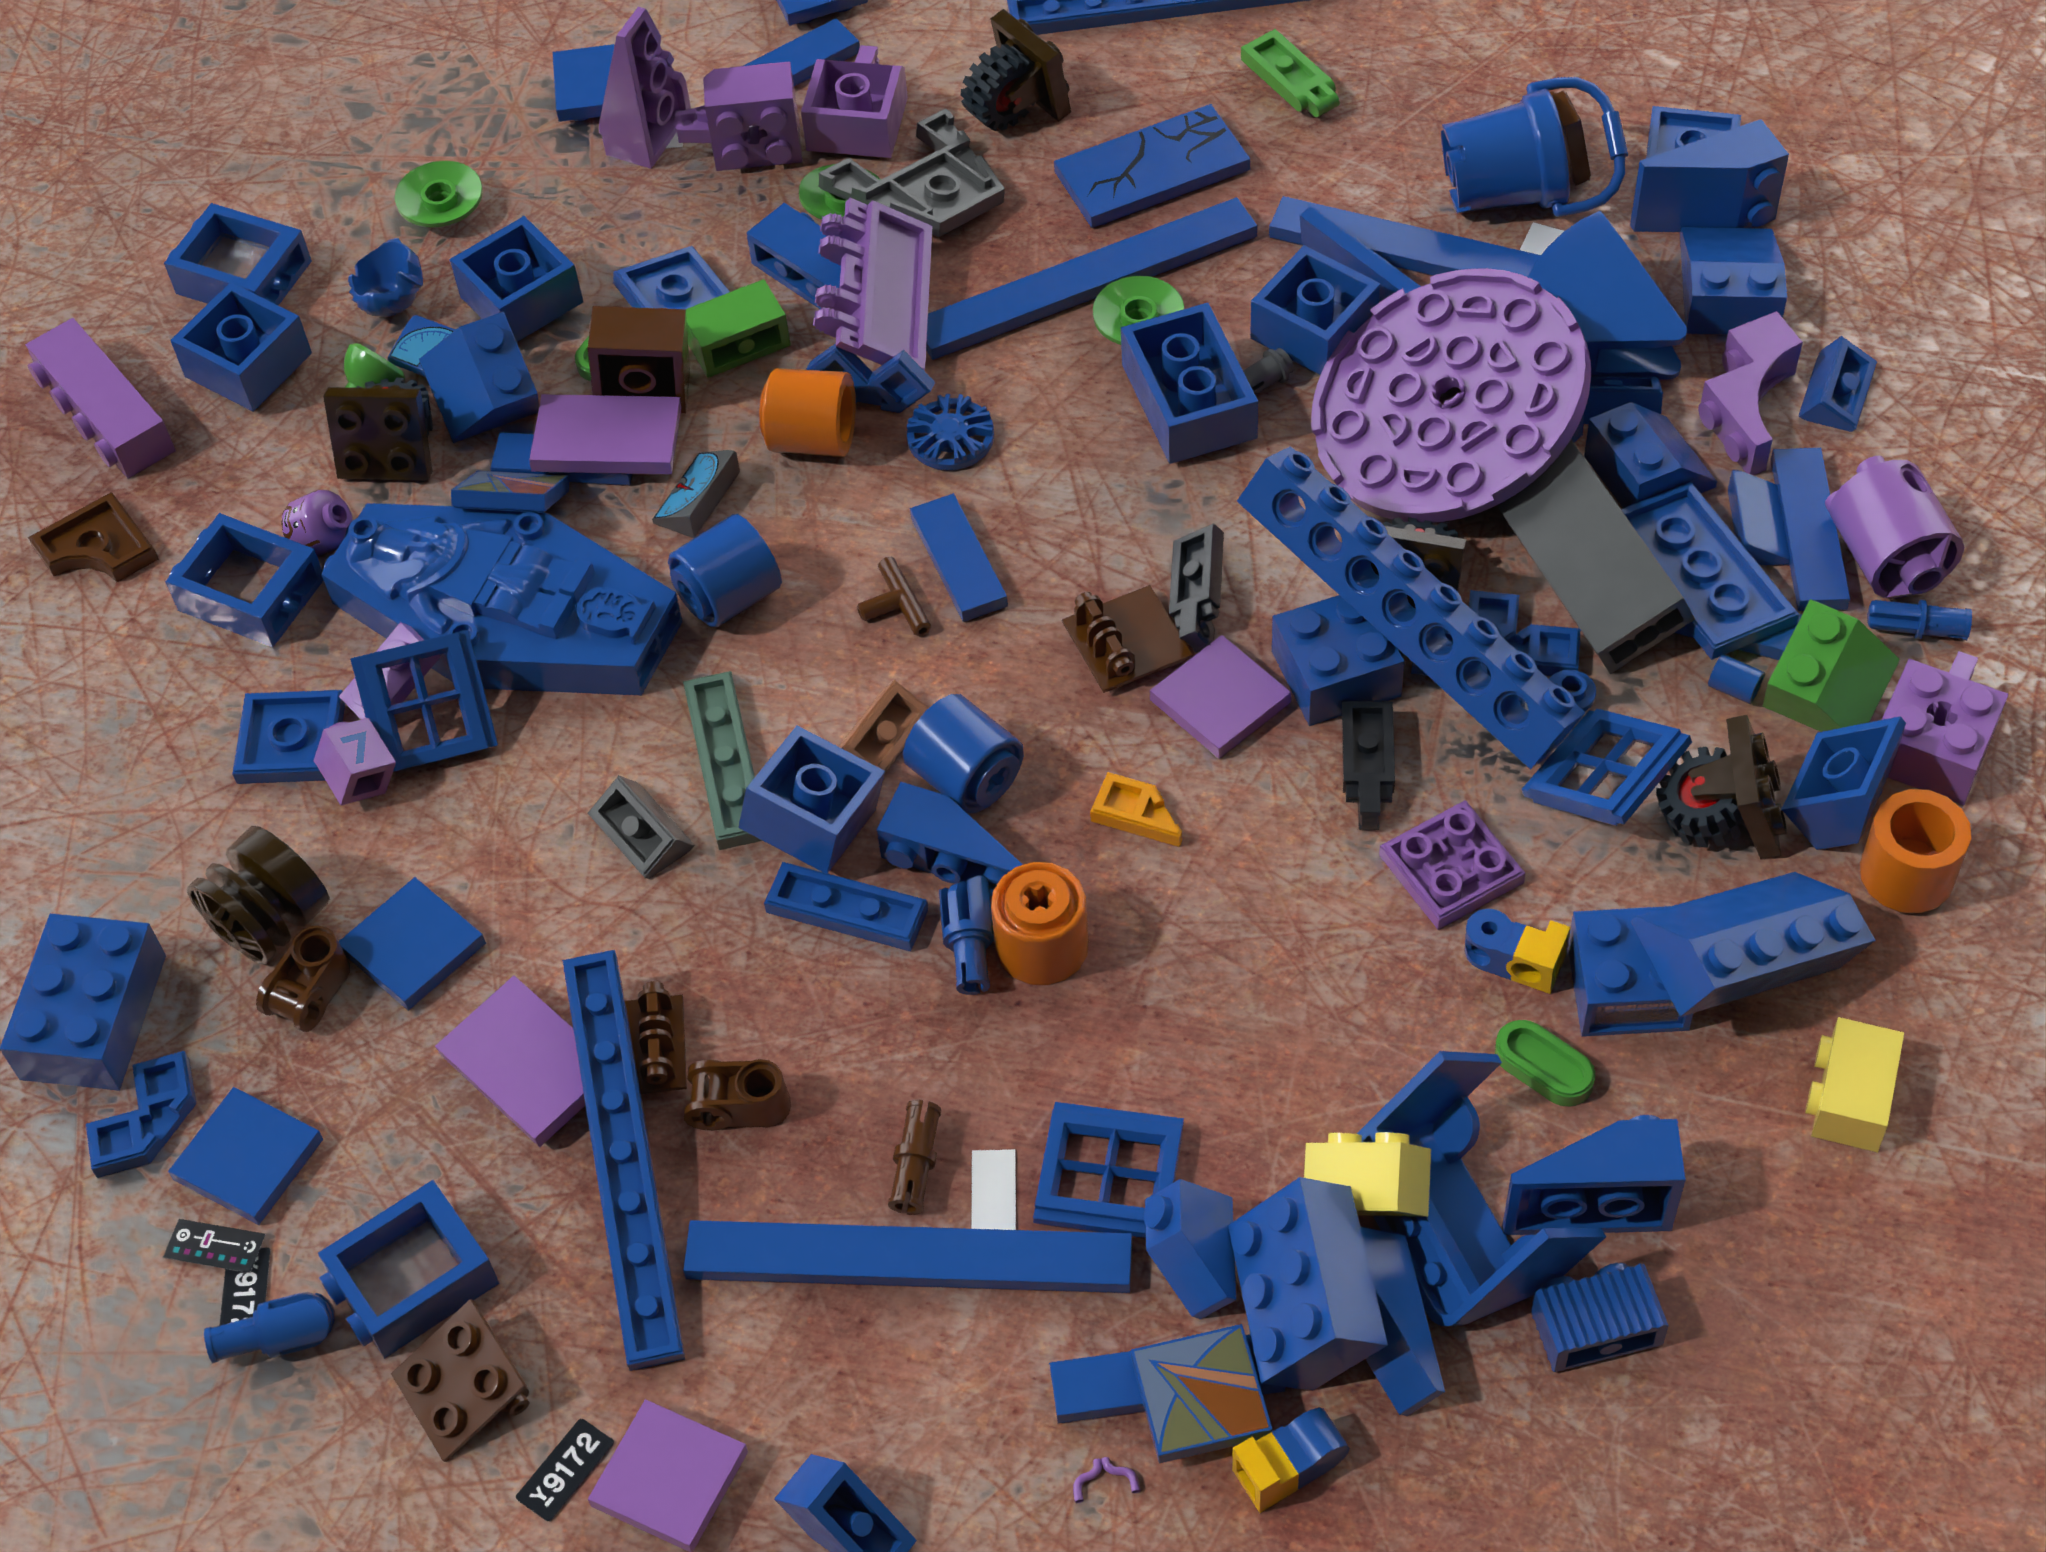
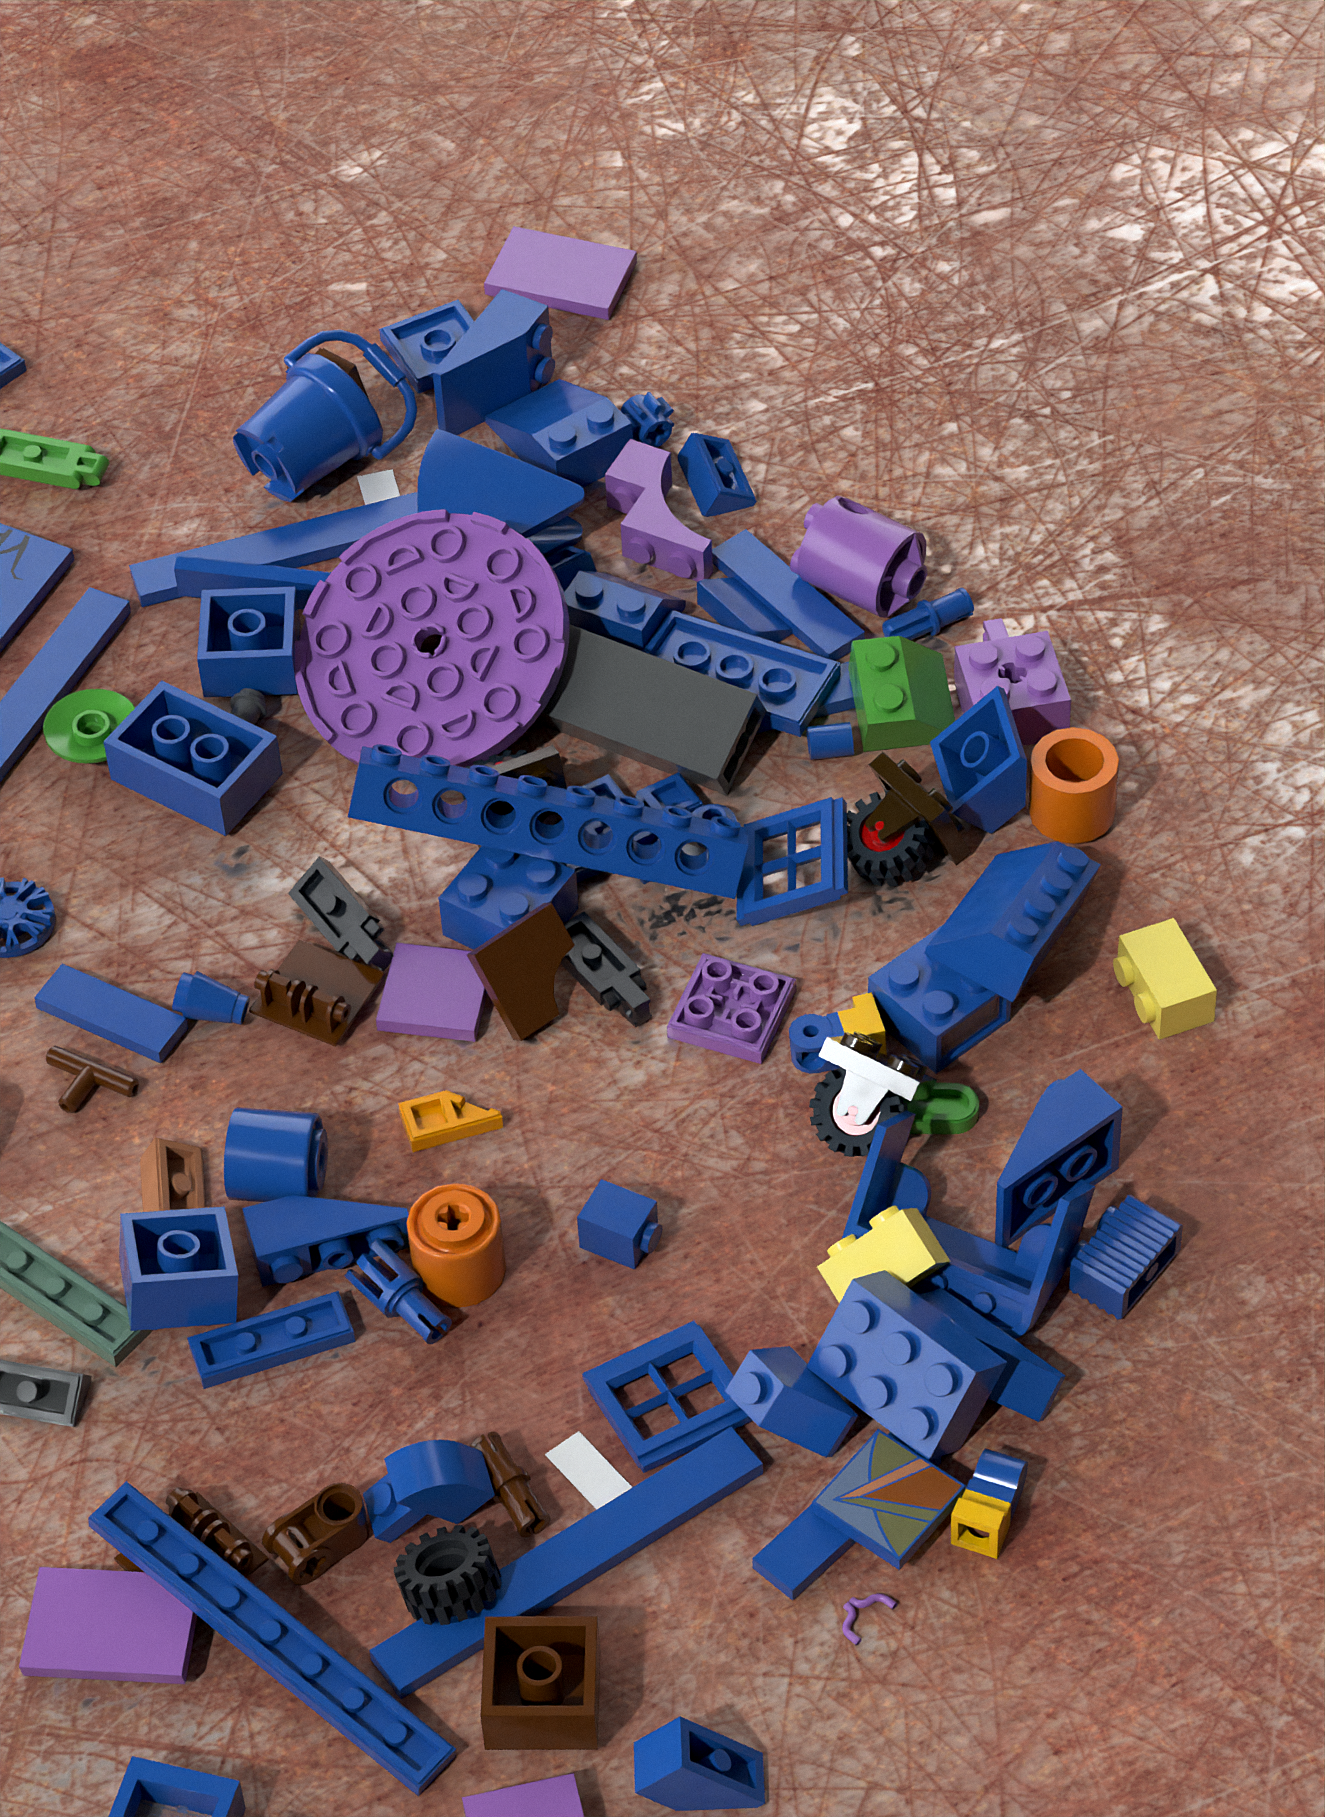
camera: 40 degrees left, 5 degrees down
none -> blue cone [172,971,250,1025]
none -> blue brick [363,1440,495,1543]
none -> black tyre [394,1525,502,1625]
none -> reddish brown tile [467,903,575,1041]
none -> reddish brown brick [480,1616,601,1750]
none -> medium lavender tile [484,226,637,320]
none -> blue brick [577,1179,662,1270]
none -> blue gear [620,392,675,447]
none -> plate [809,1031,937,1157]

